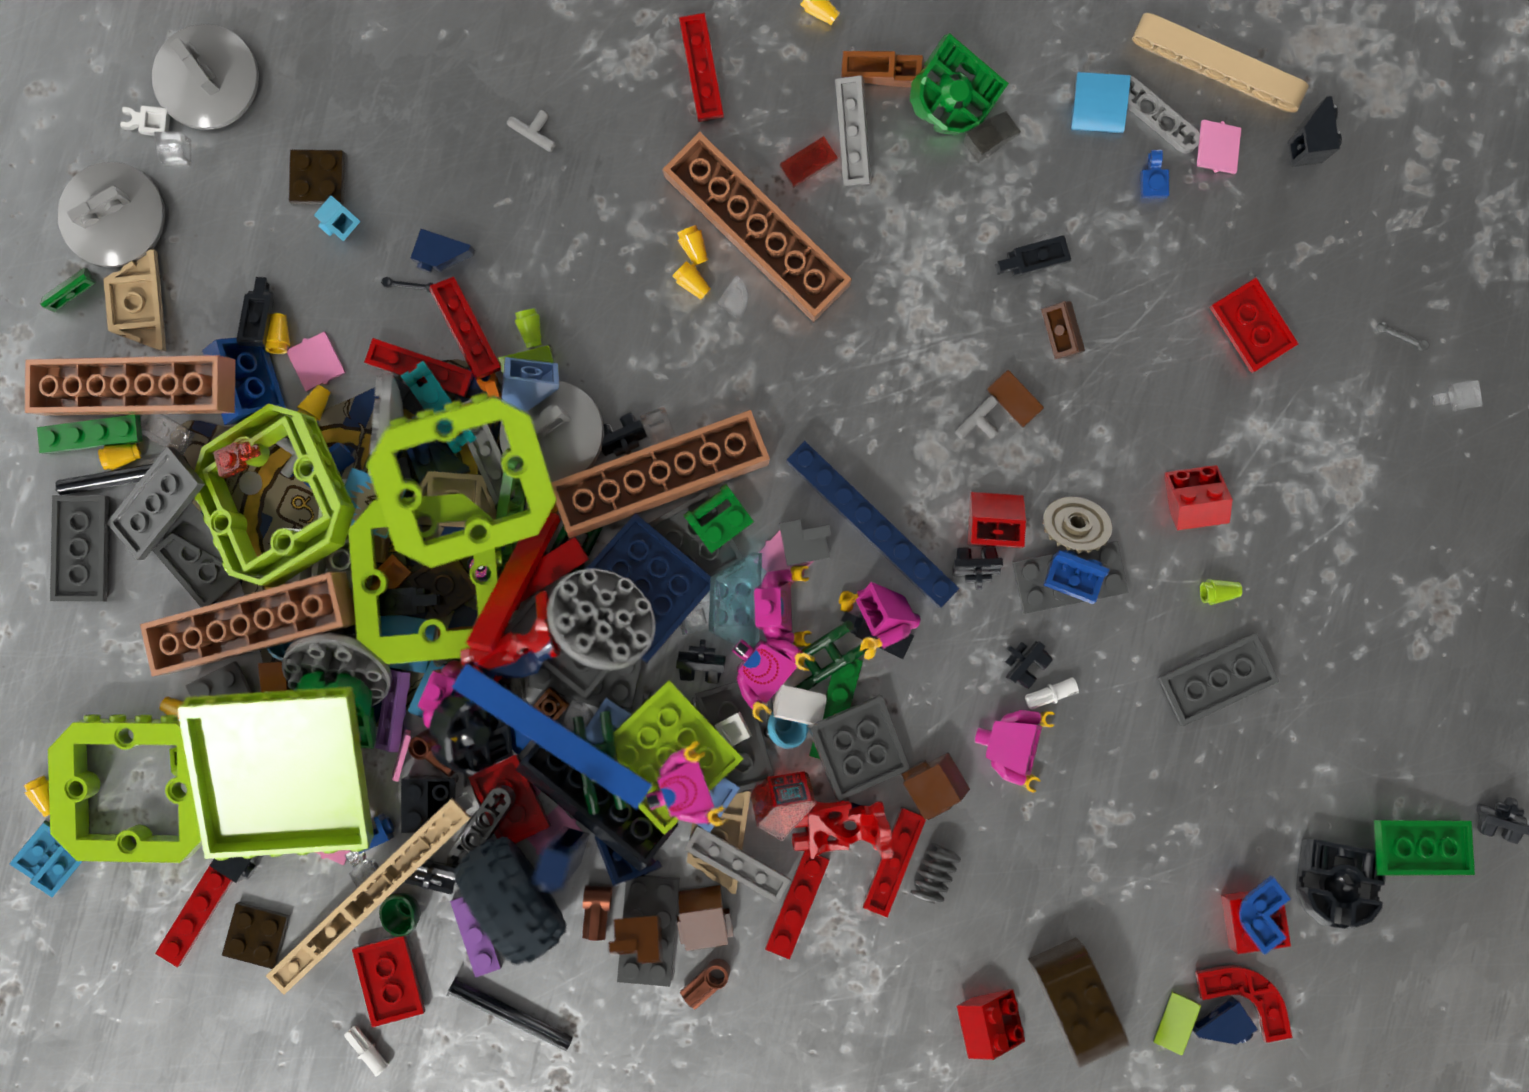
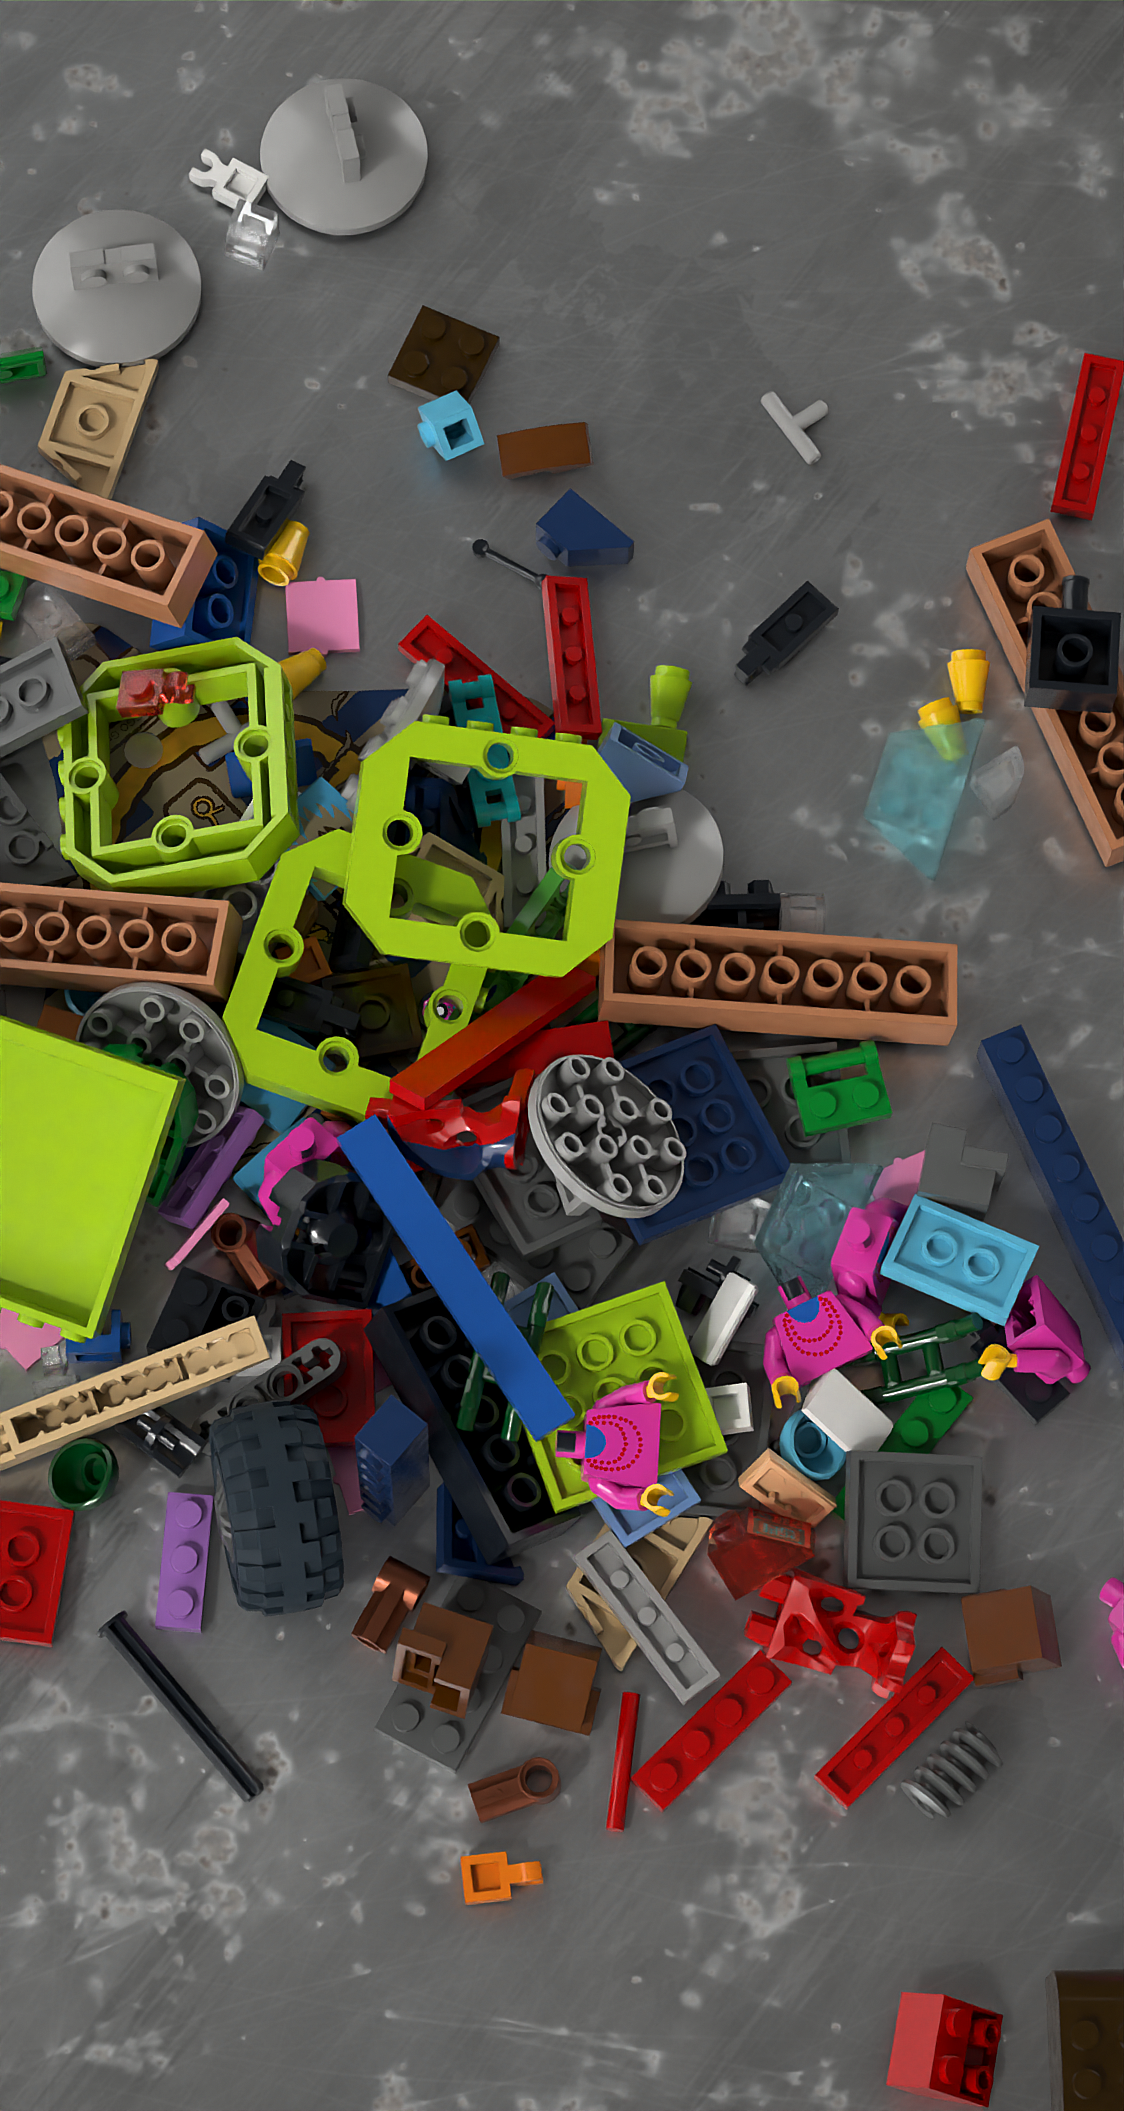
camera: 15 degrees right, 15 degrees down
none -> orange plate [460,1851,543,1905]
none -> reddish brown slope [497,422,594,480]
none -> red bar [606,1692,641,1832]
none -> white slope [689,1273,759,1366]
none -> black hinge [734,581,839,686]
none -> light nougat plate [738,1448,837,1531]
none -> clear light blue wing [863,718,986,881]
none -> medium azure plate [879,1194,1039,1326]
none -> black brick [1024,575,1121,713]

